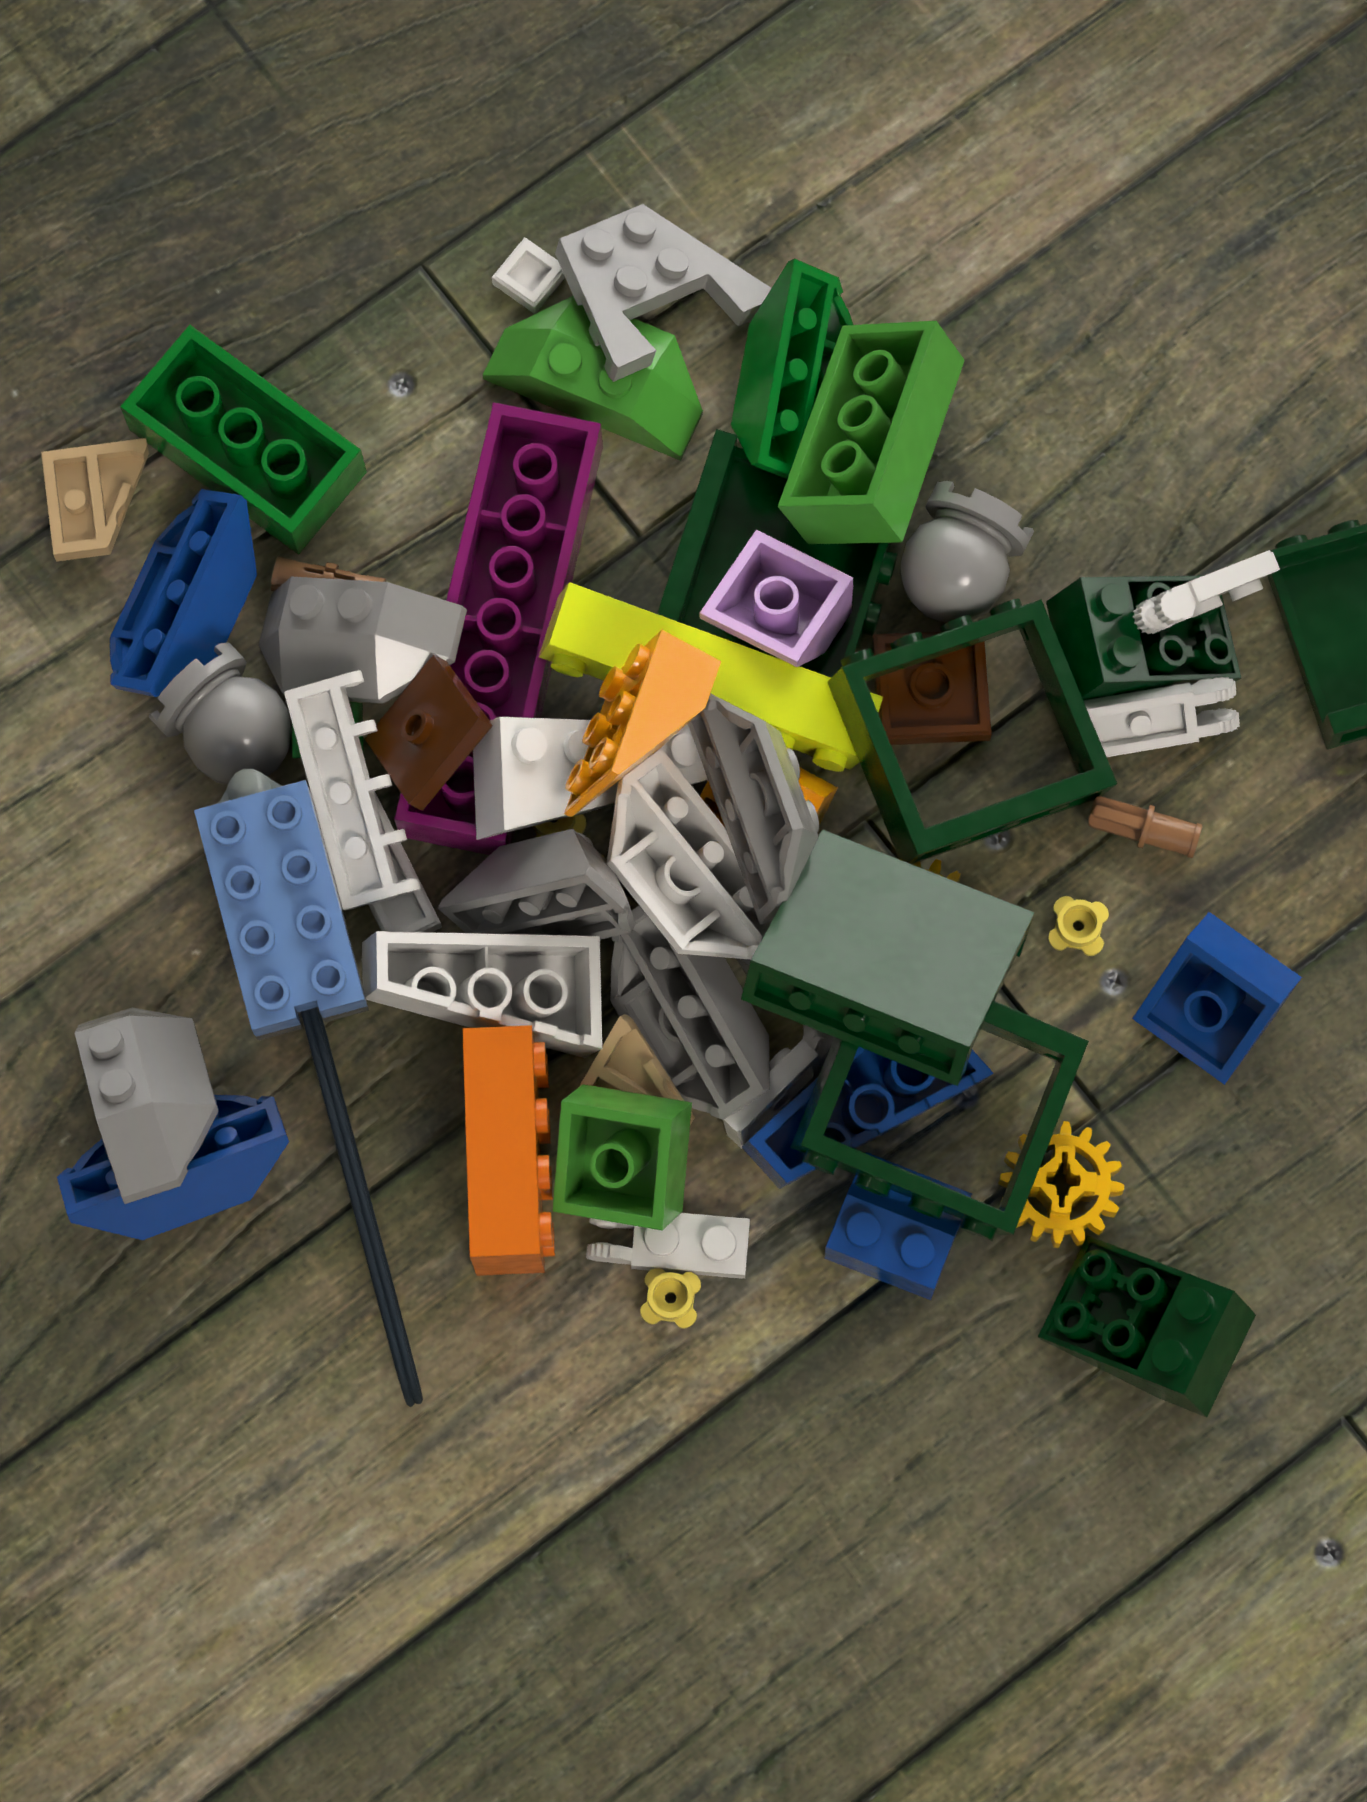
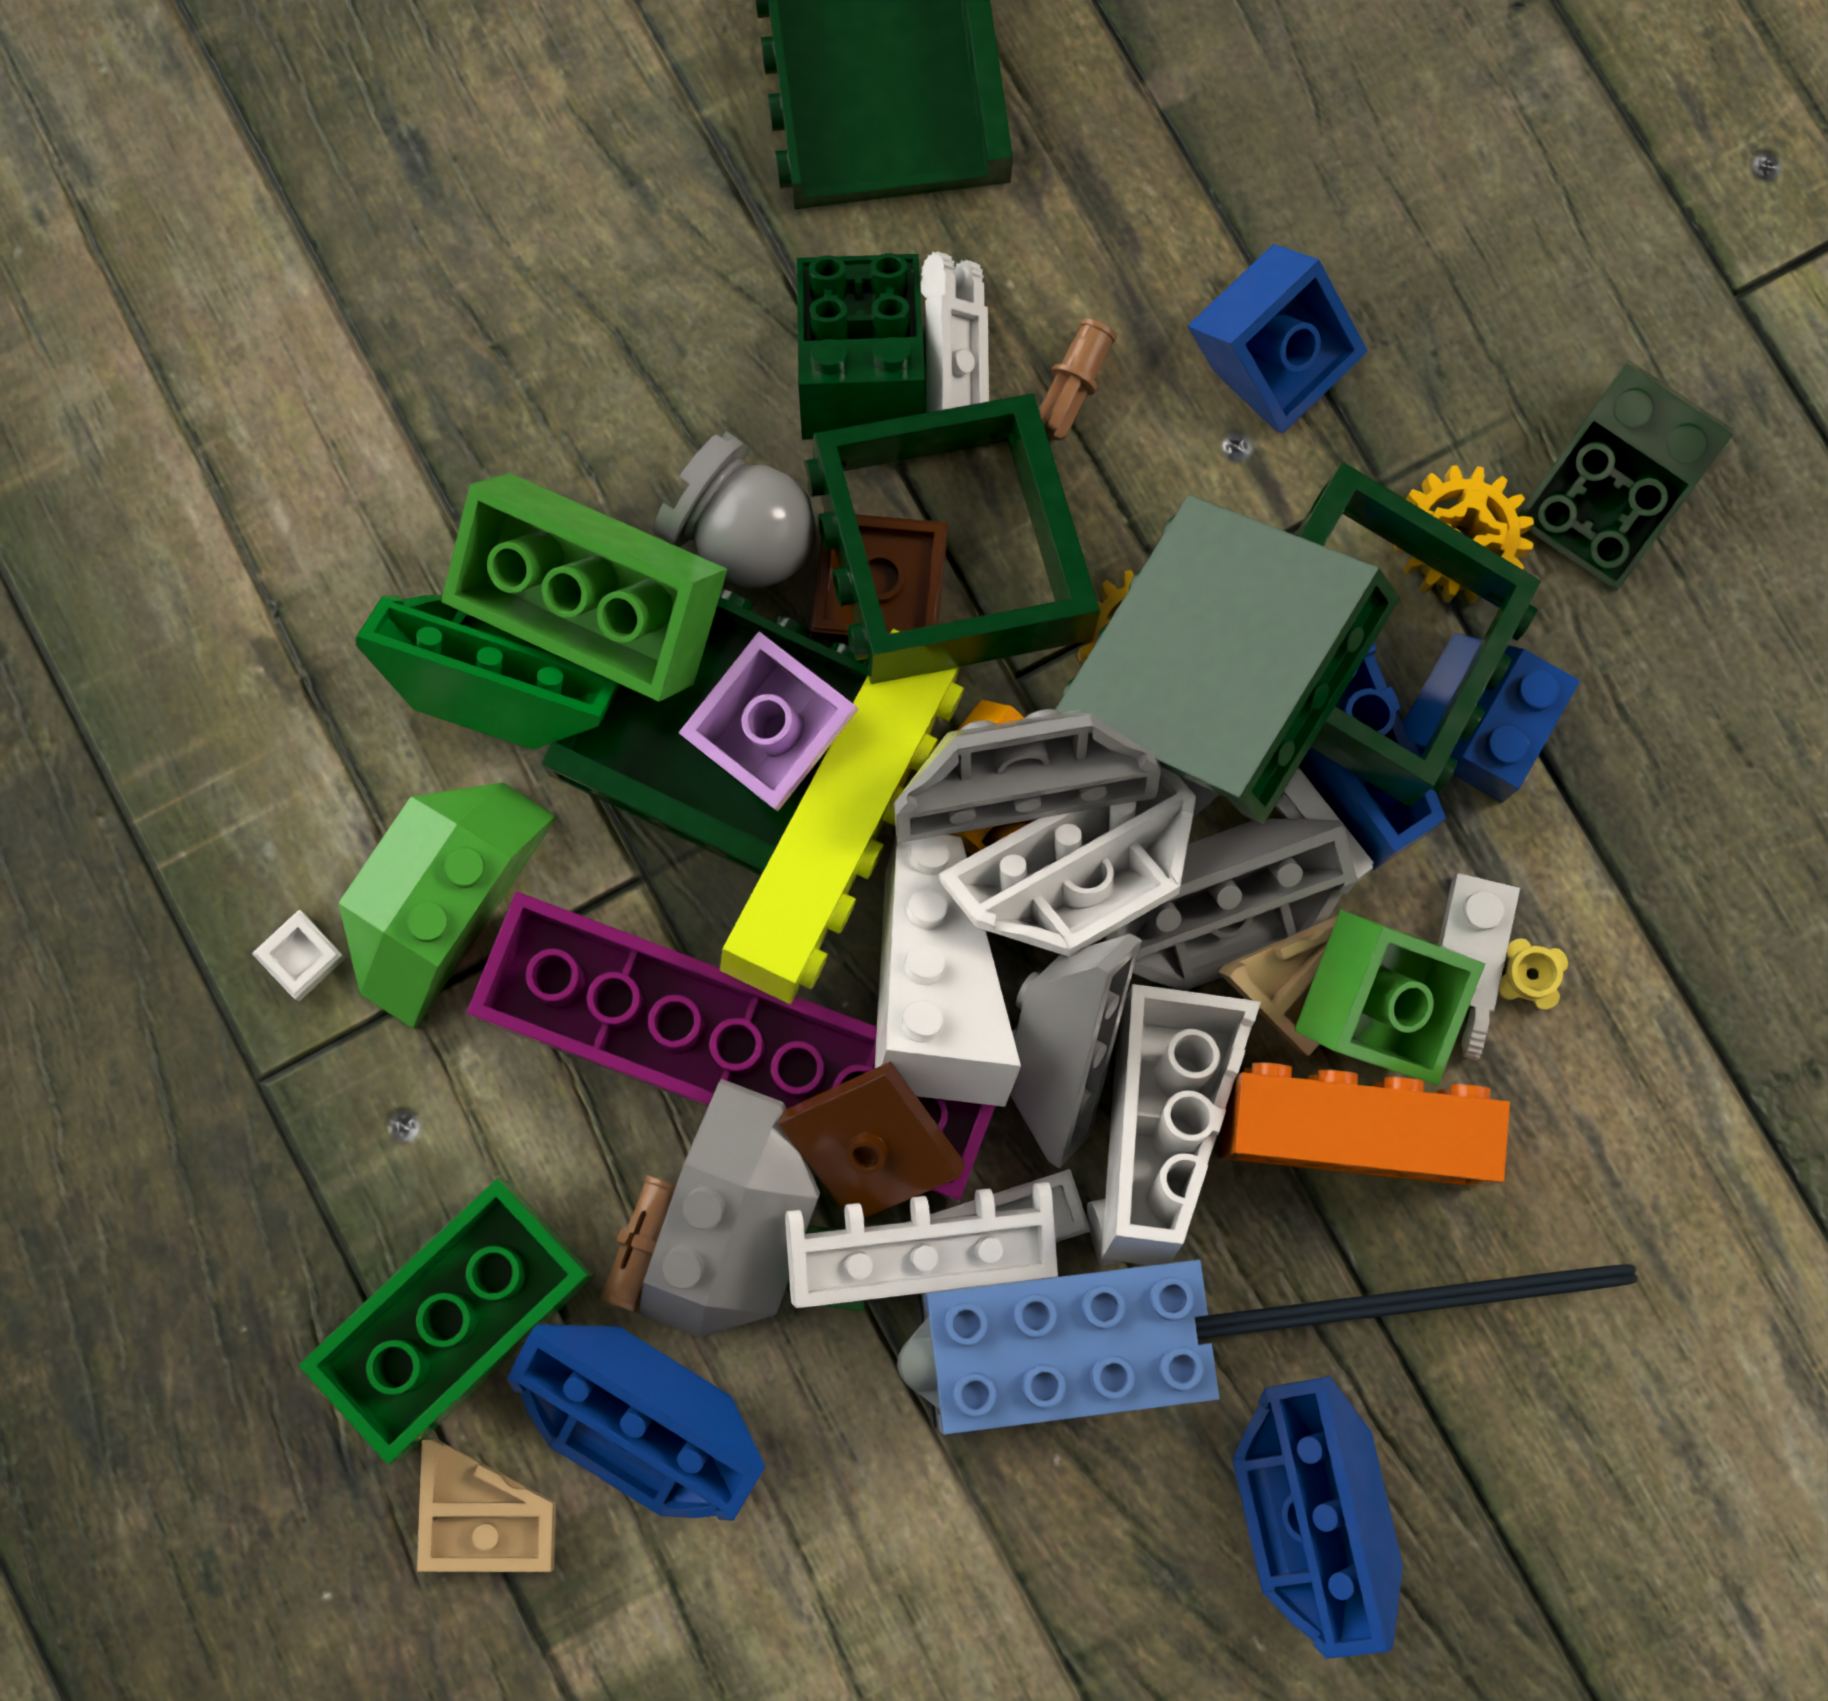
camera: 85 degrees left, 5 degrees up
light grey wedge [75,1007,218,1204] -> none
light grey tile [149,642,292,785] -> none
light grey wing [555,204,771,382] -> none
light orange slope [564,630,721,818] -> none
light yellow plate [1048,896,1109,956] -> none
white hinge [1133,550,1280,634] -> none

